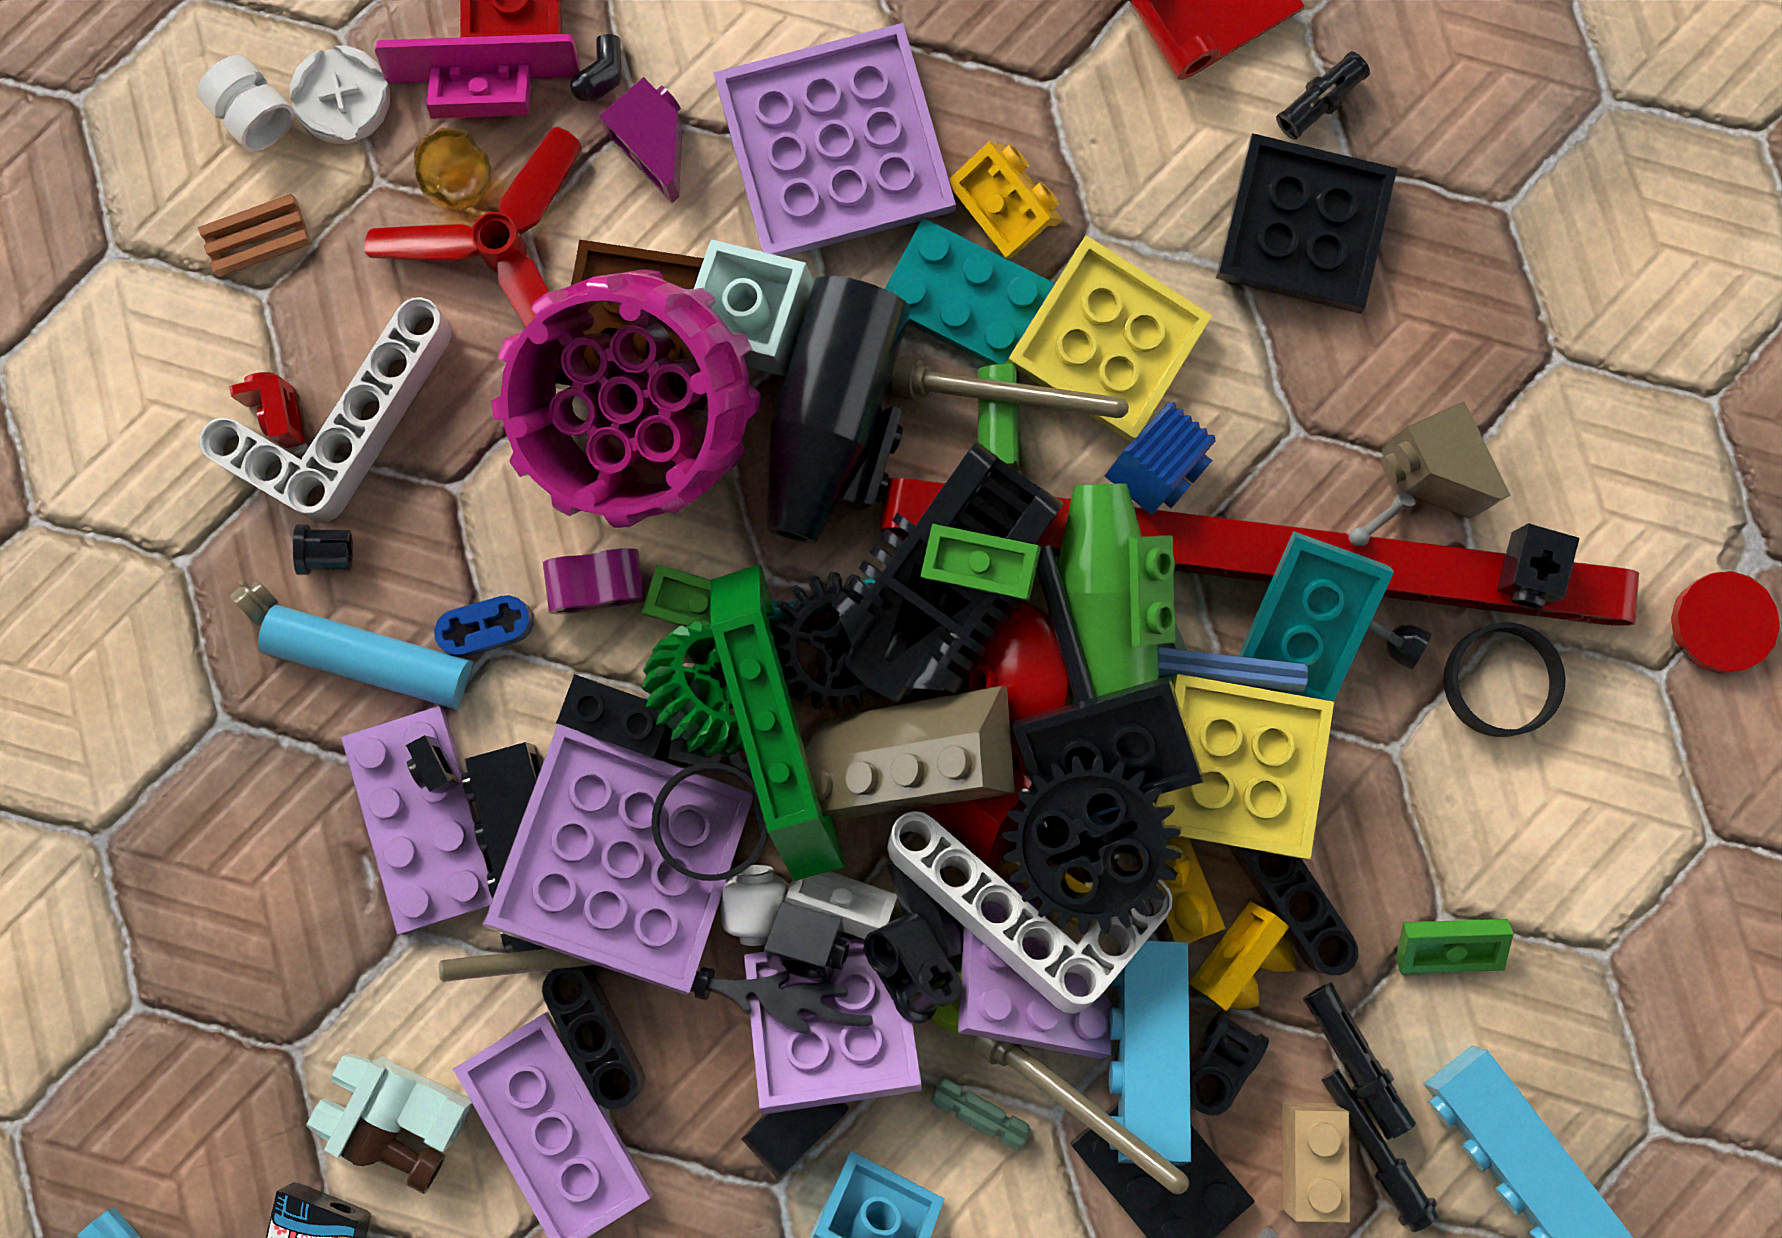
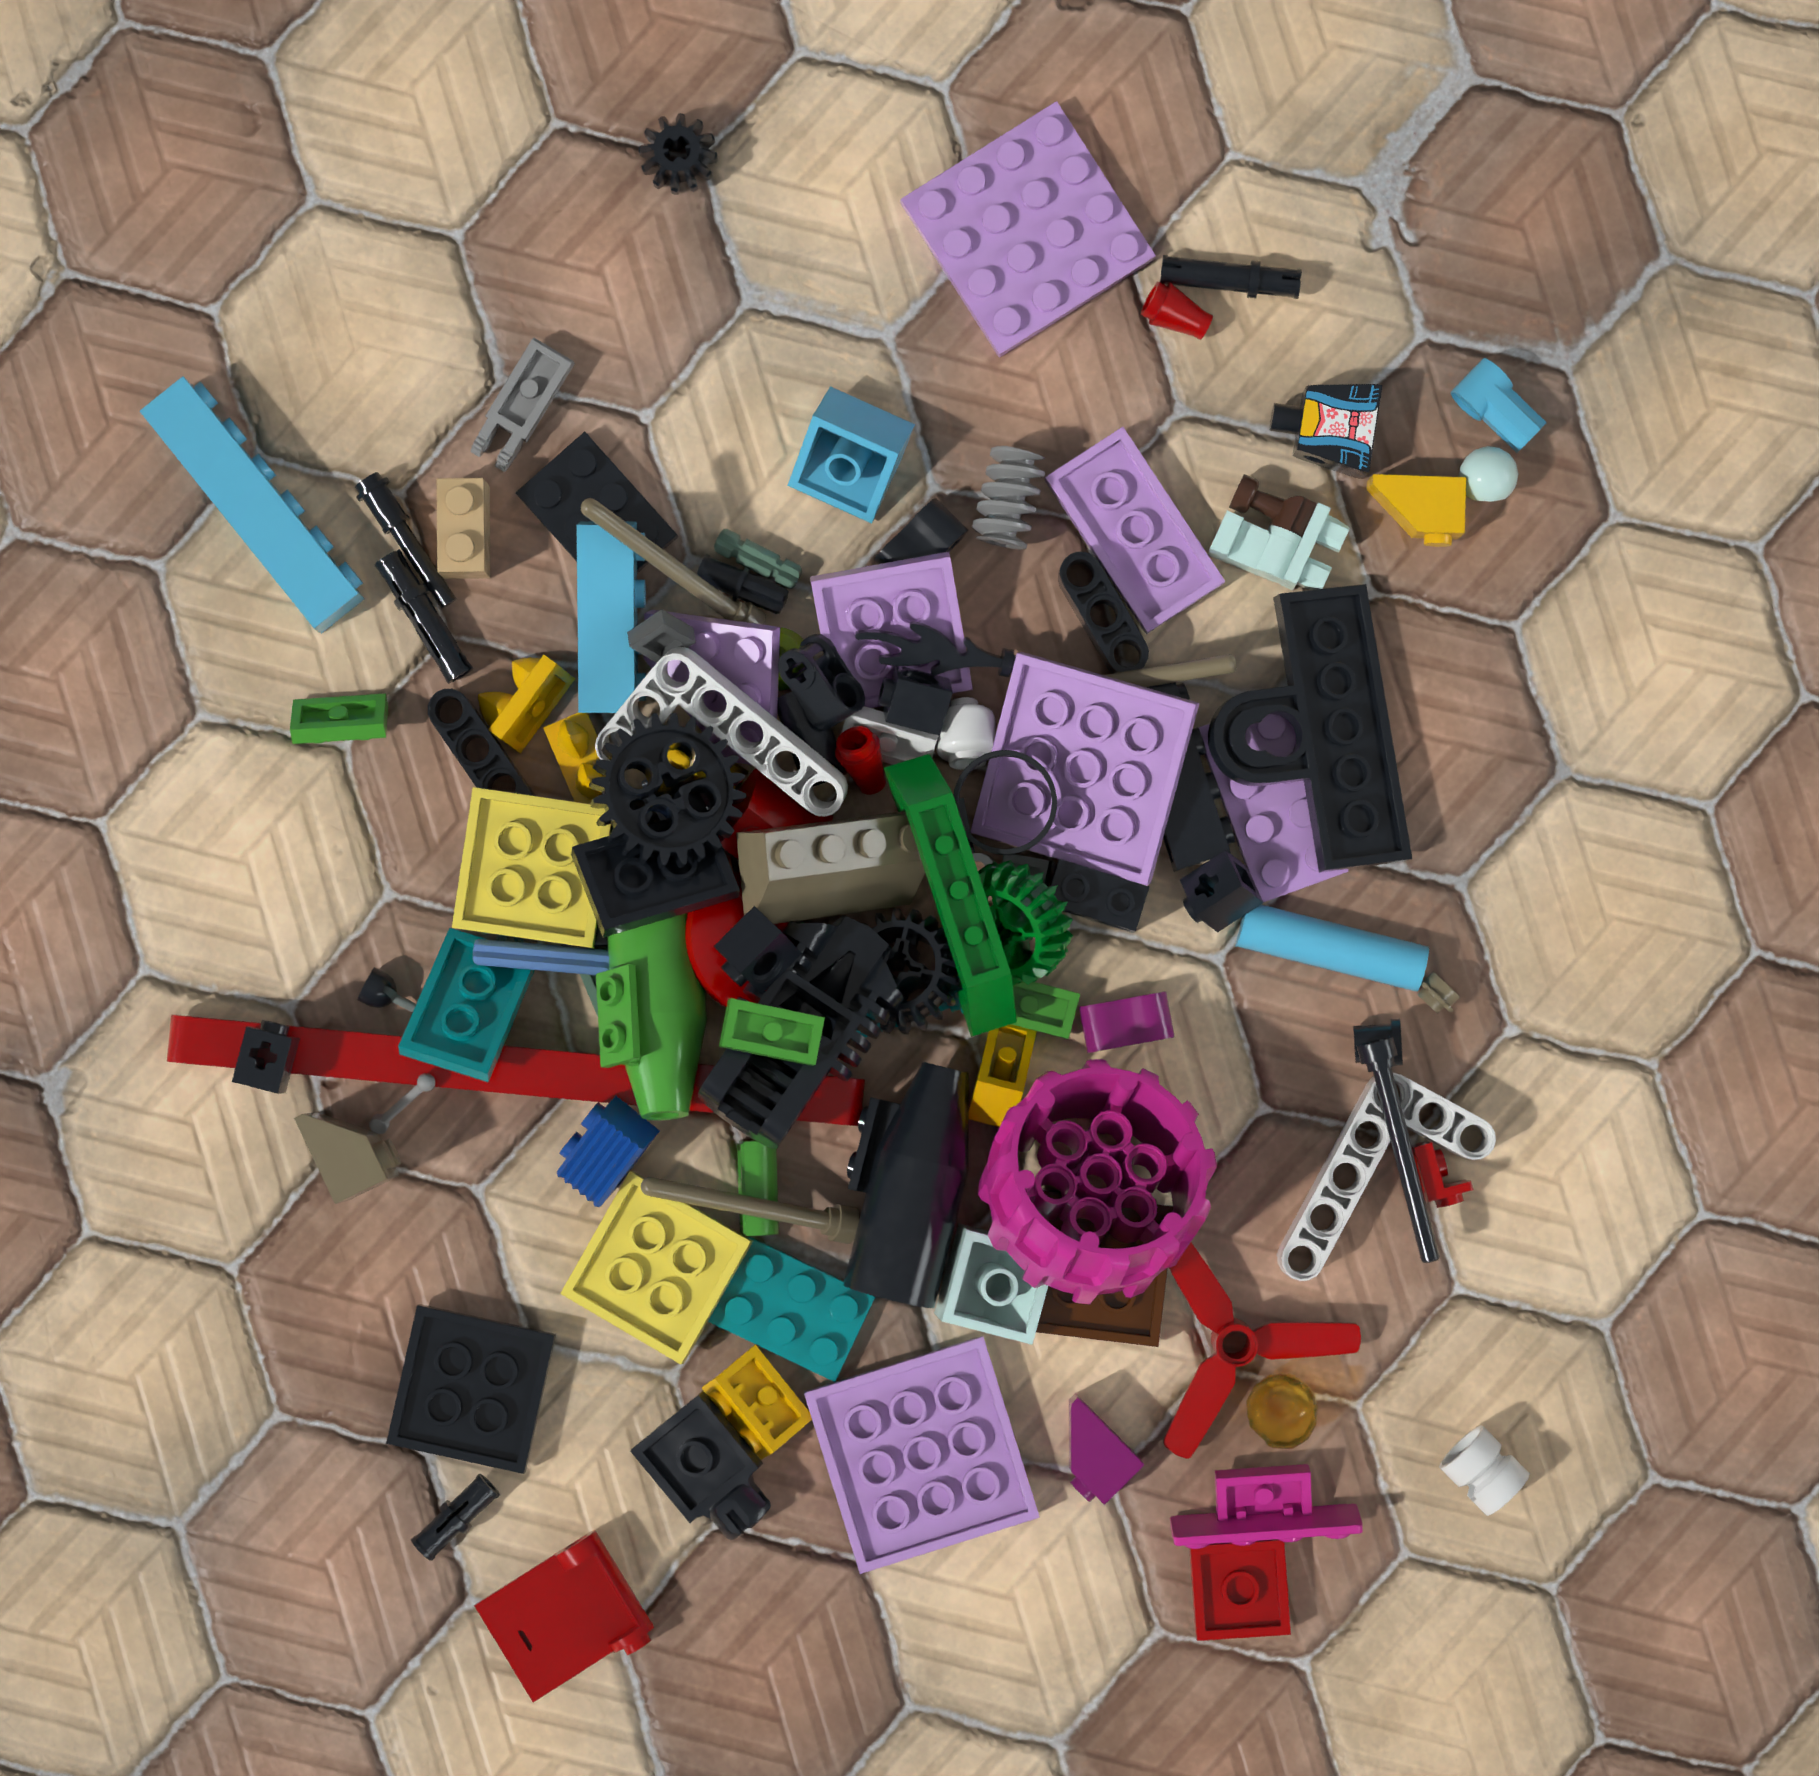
camera: 175 degrees right, 5 degrees up
nougat tile [198,194,312,277] -> none
white tile [289,45,390,144] -> none
black plate [406,735,460,794] -> none
blue beam [434,595,534,657] -> none
black arm [570,34,621,101] -> none
black bar [1036,545,1096,703] -> none
black piece [1190,1009,1269,1115] -> none
black tyre [1443,622,1566,737] -> none
red tile [1671,571,1780,673] -> none
none -> dark grey plate [627,609,696,663]
none -> black plate [630,1390,771,1540]
none -> black axle [697,554,789,614]
none -> black brick [713,906,802,994]
none -> red cone [835,726,886,795]
none -> yellow slope [969,1024,1037,1127]
none -> light grey piece [972,446,1045,550]
none -> black brick [1180,850,1264,932]
none -> black plate [1208,584,1412,873]
none -> black piece [1357,1037,1440,1263]
none -> yellow slope [1367,474,1466,547]
none -> light aqua piece [1459,446,1519,502]

